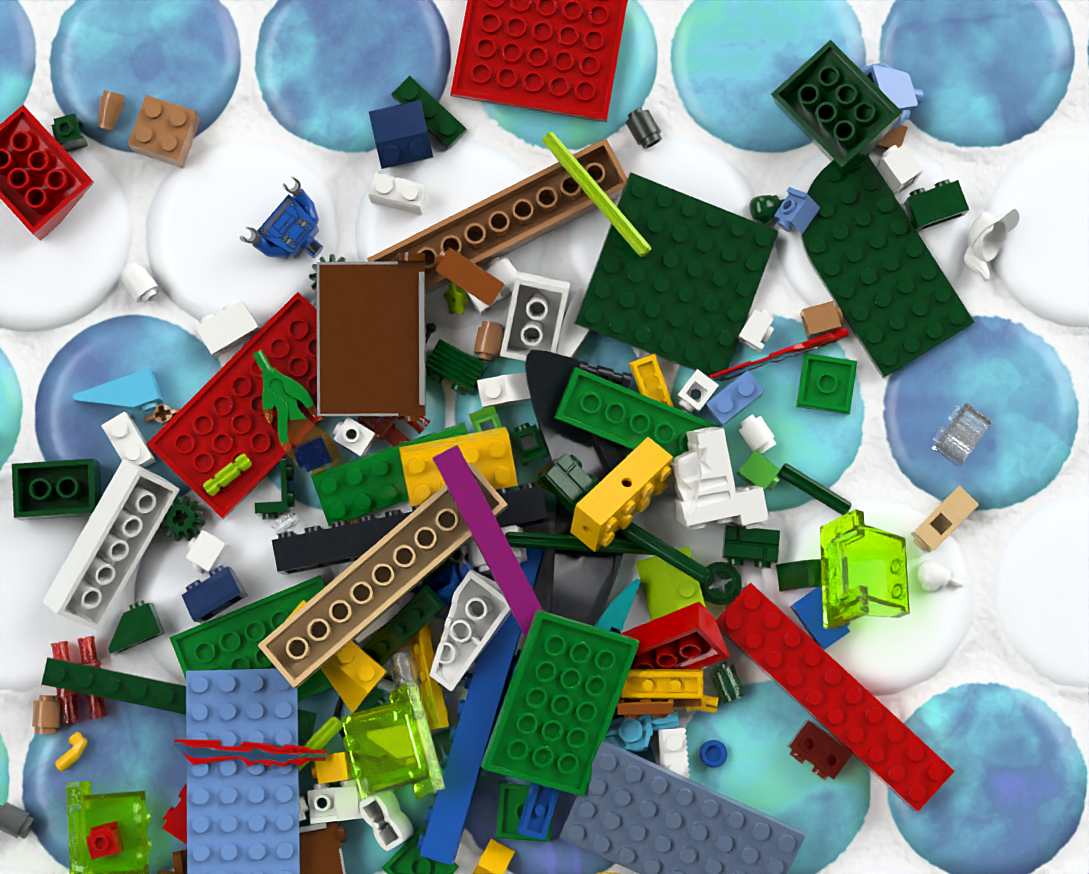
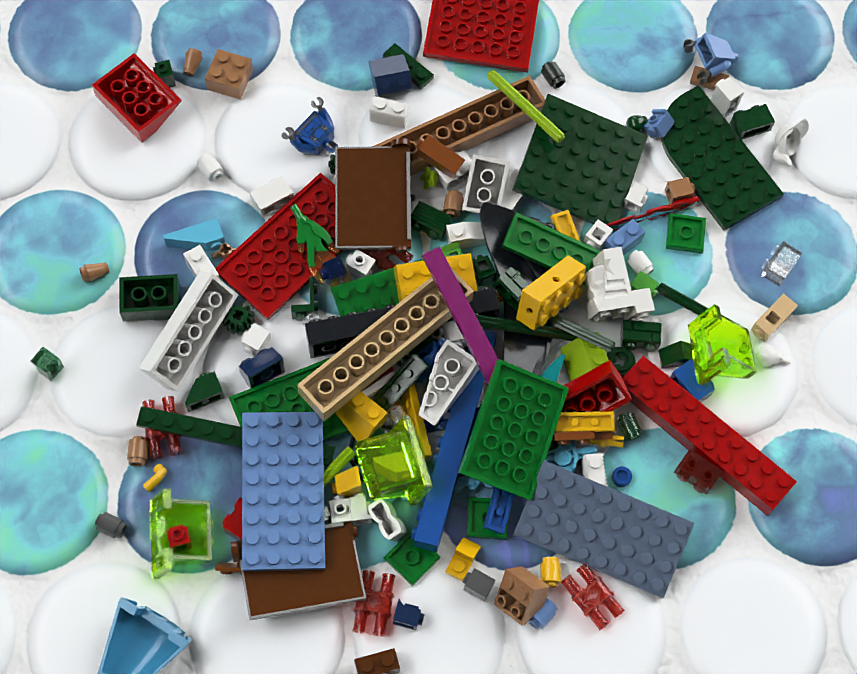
camera: 10 degrees left, 15 degrees down
red sword [174,739,326,767] -> none
lime axle [203,454,252,496] -> none
dark green slope [771,40,903,176] -> none

